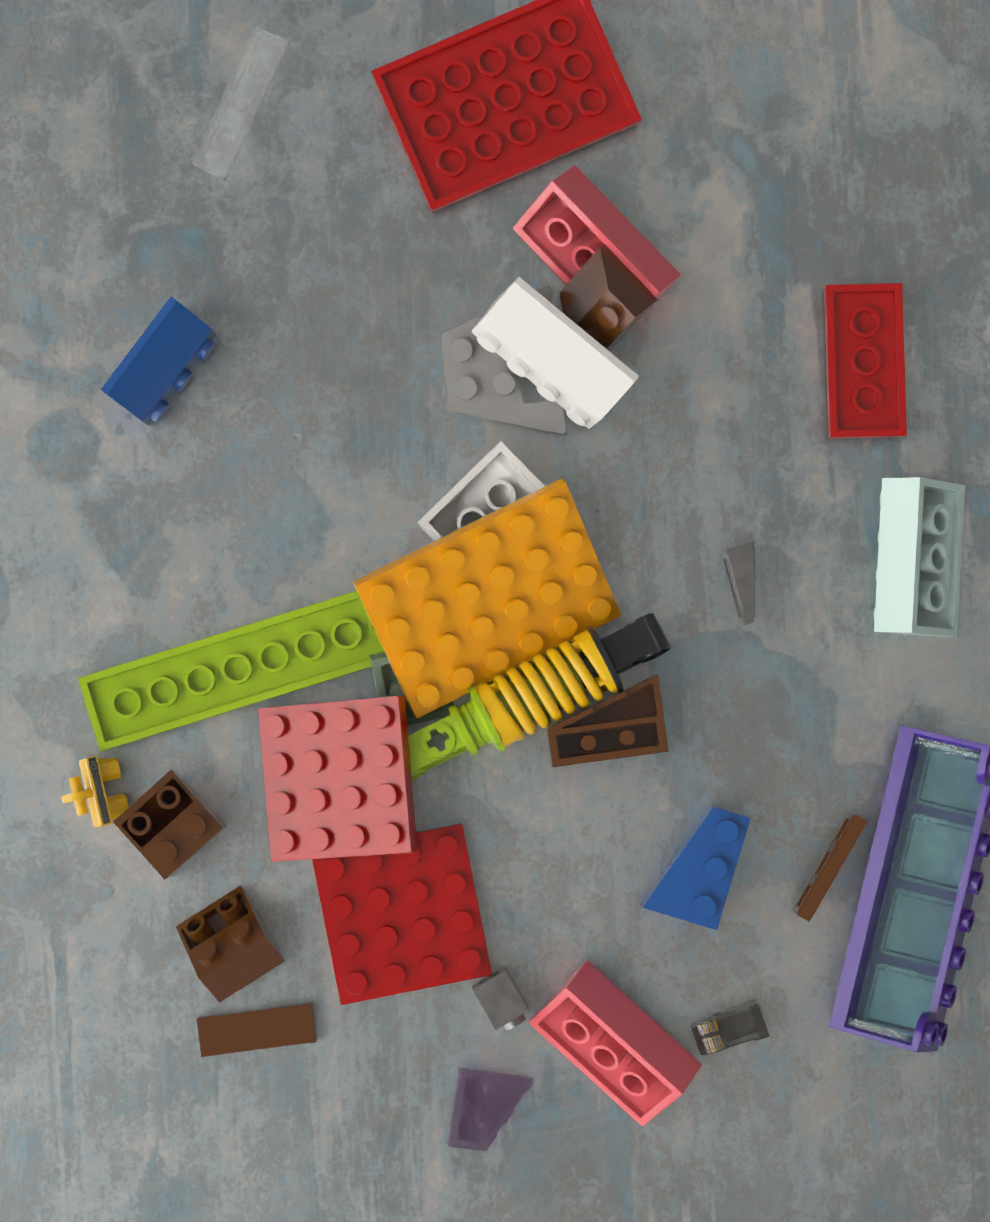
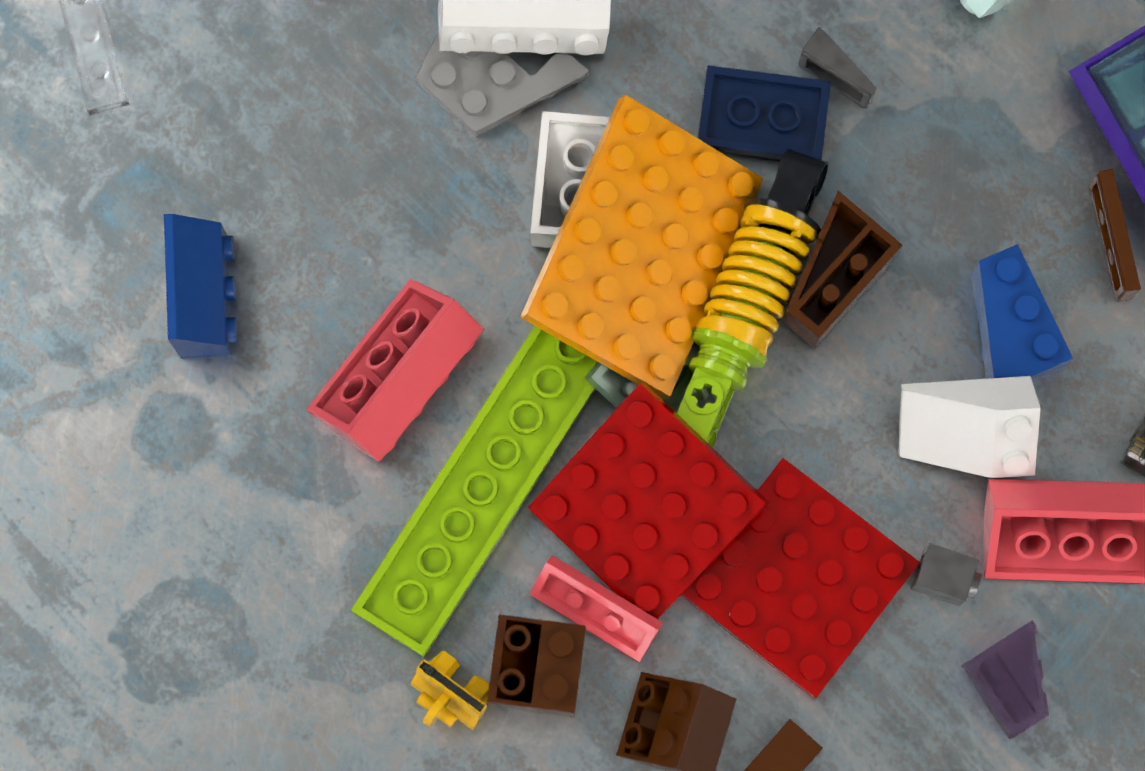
camera: 40 degrees left, 10 degrees down
none -> coral slope [306,279,484,462]
none -> coral plate [529,555,663,662]
none -> dark blue plate [698,65,831,160]
none -> white slope [898,376,1041,478]

